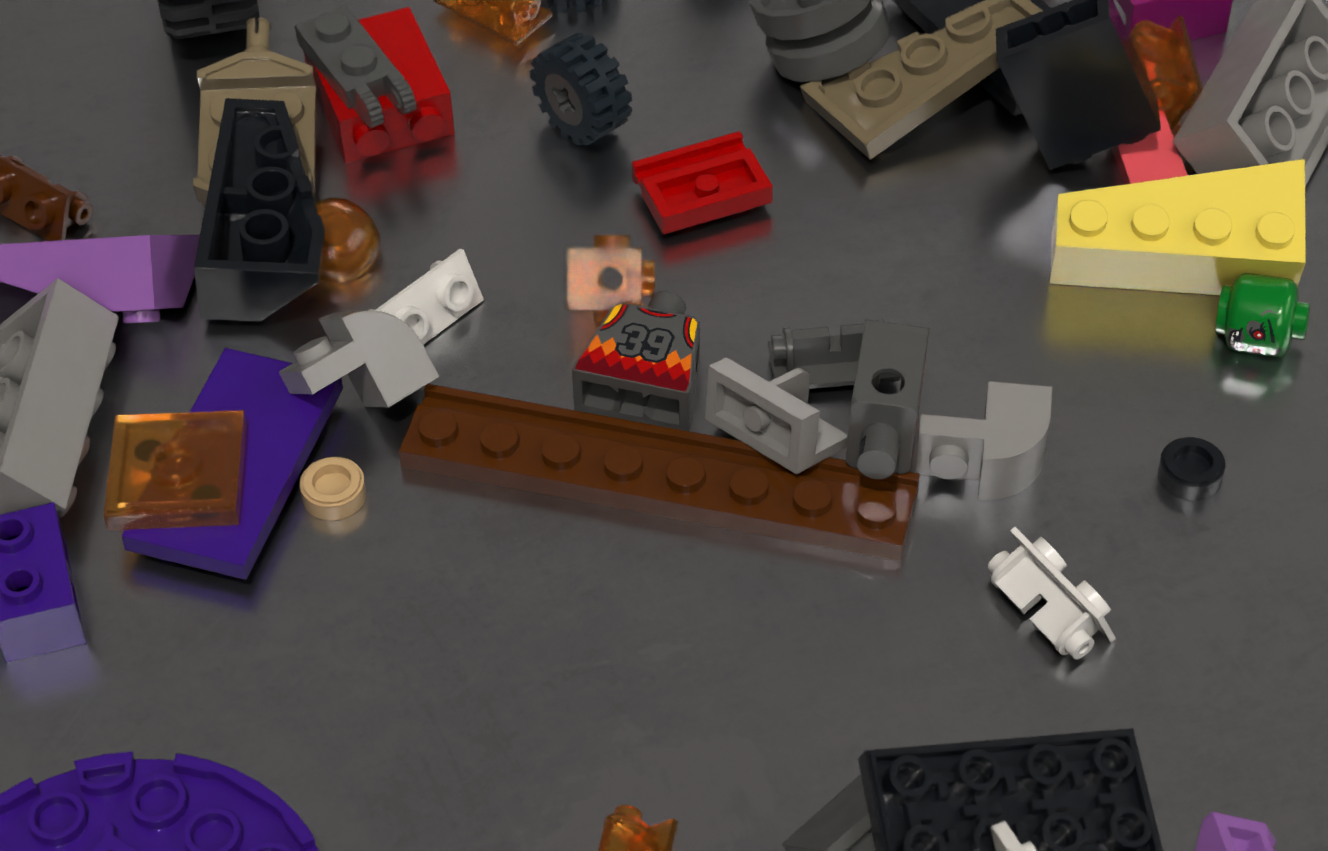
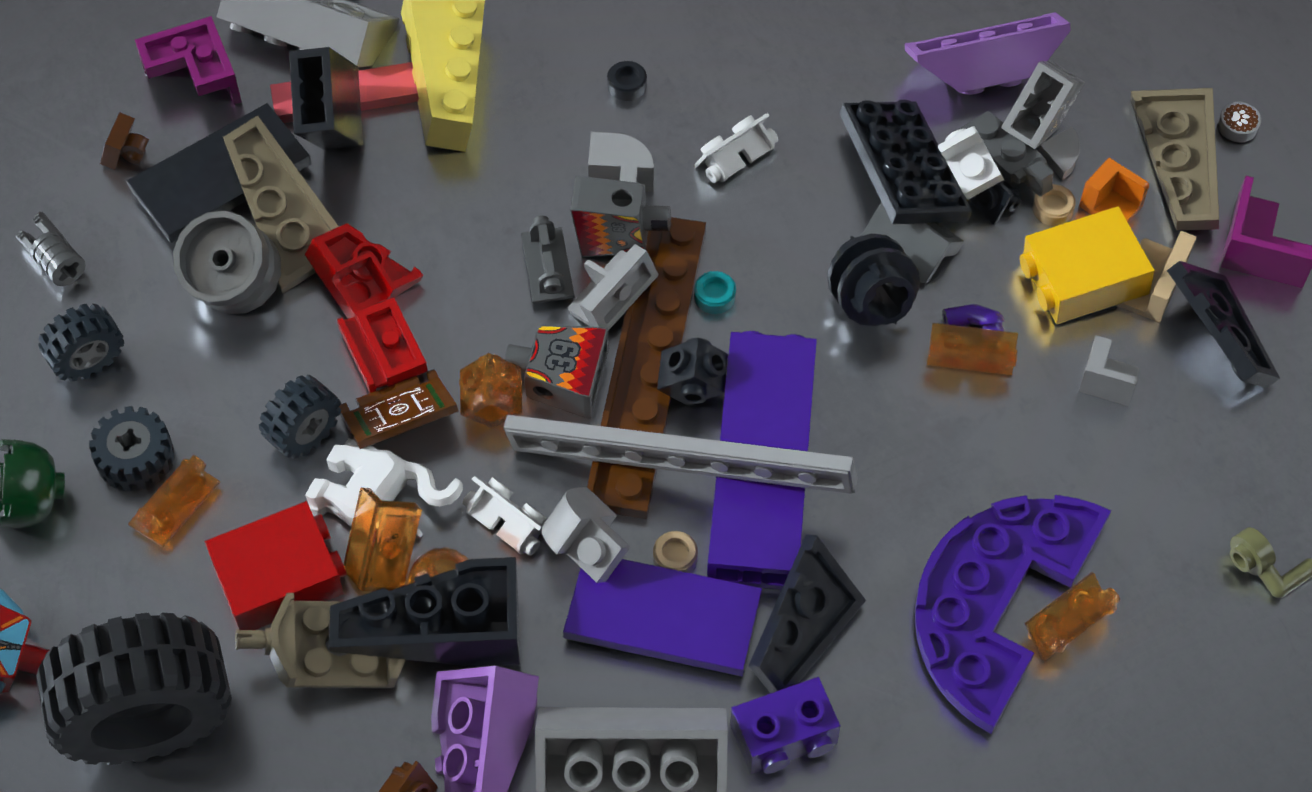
camera: 95 degrees left, 10 degrees up
clear orange tile [103,410,247,530] -> none
dark grey hinge [295,6,416,128] -> none
clear orange hinge [1130,15,1203,130] -> none
green head [1215,273,1310,358] -> none
none -> red slope [305,223,423,319]
none -> white animal [305,438,463,551]
none -> reddish brown piece [339,369,459,449]
none -> clear orange panel [343,487,422,592]
none -> light grey tile [503,415,858,494]
none -> black brick [657,338,728,406]
none -> teal tile [694,271,736,314]
none -> dark purple brick [707,331,817,590]
none -> black wing [748,535,866,693]
none -> black piece [827,233,920,326]

